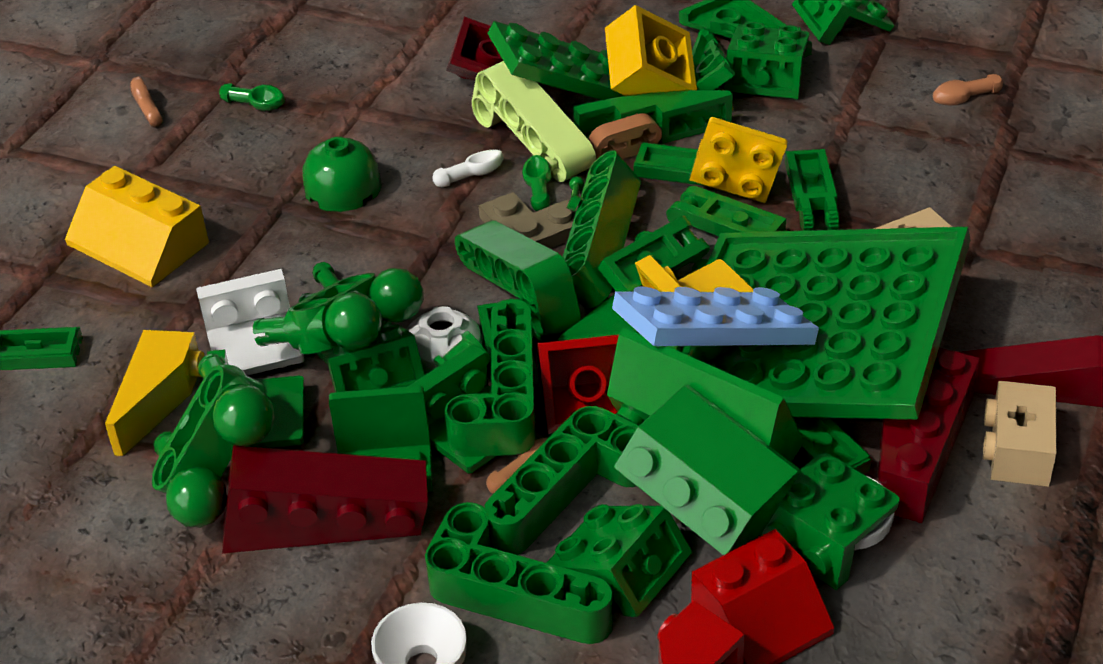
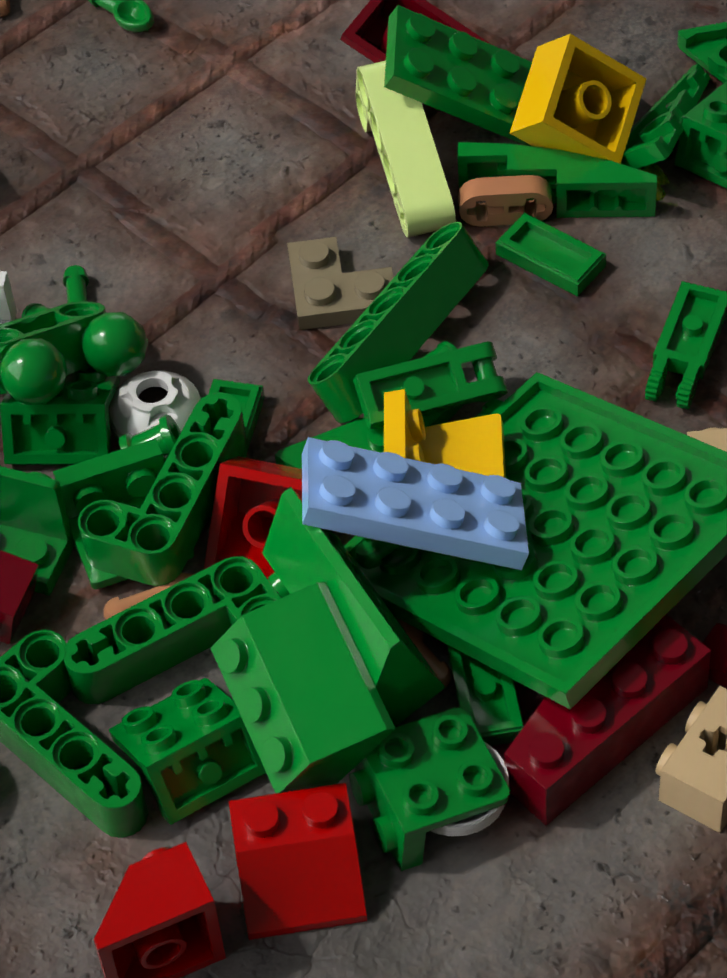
camera: 25 degrees right, 10 degrees up
green cylinder [302,137,382,212] -> none
white piece [433,150,504,187] -> none
green beam [454,220,581,343] -> none
green piece [522,155,552,211] -> none
green hinge [566,176,585,212] -> none
green plate [666,186,786,236] -> none
yellow bracket [689,117,788,203] -> none

